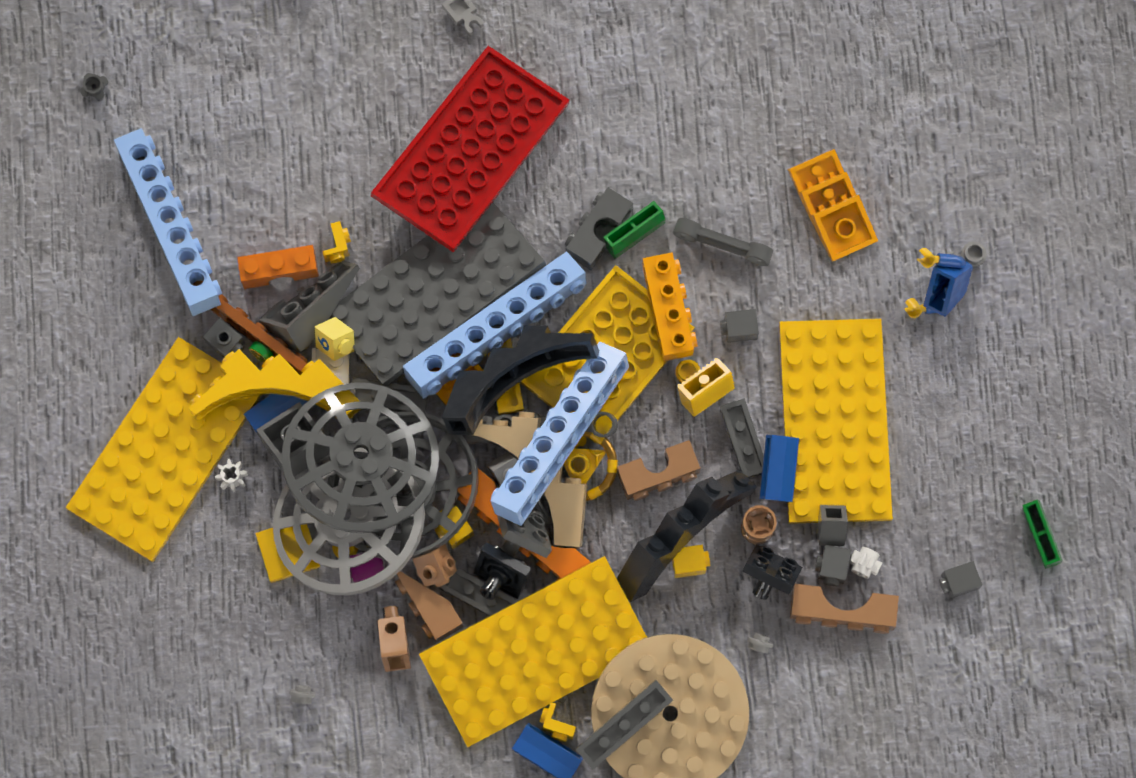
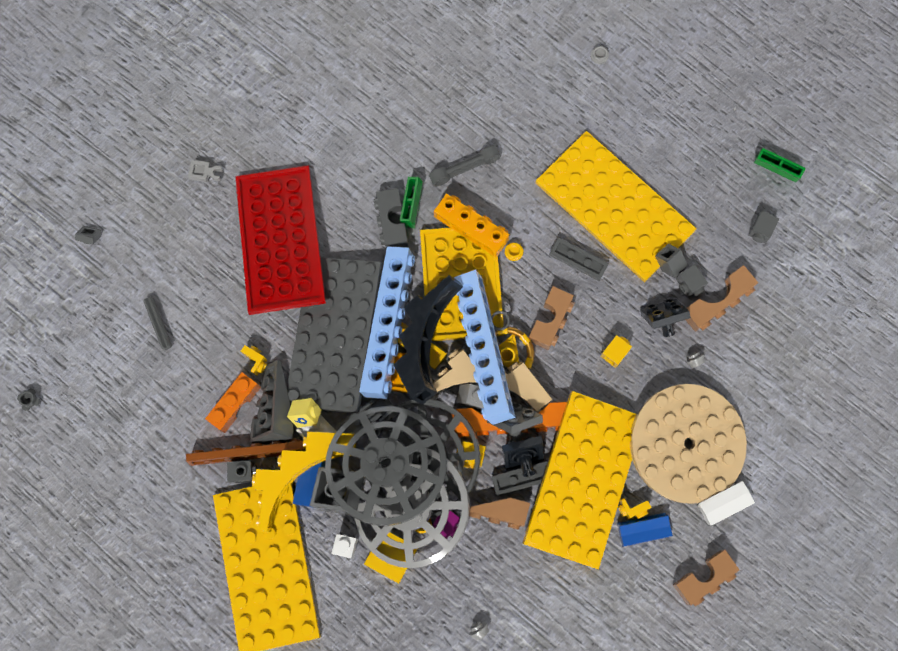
camera: 40 degrees left, 0 degrees up
light blue brick [114,128,222,316] -> none
white gear [215,459,248,492] -> none
green tile [248,341,274,363] -> none
medium nougat torso [378,606,411,672] -> none
medium nougat brick [412,544,457,587] -> none
dark grey plate [575,680,673,769] -> none
black arch [617,470,757,602] -> none
yellow brick [678,358,735,417] -> none
dark grey brick [720,309,759,343] -> none
medium nougat wheel [741,505,777,545] -> none
blue piece [759,435,799,502] -> none
light orange slope [787,149,878,262] -> none
white gear [849,547,882,579] -> none
blue torso [904,248,973,318] -> none
none -> dark grey axle [143,297,172,350]
none -> white brick [331,534,358,559]

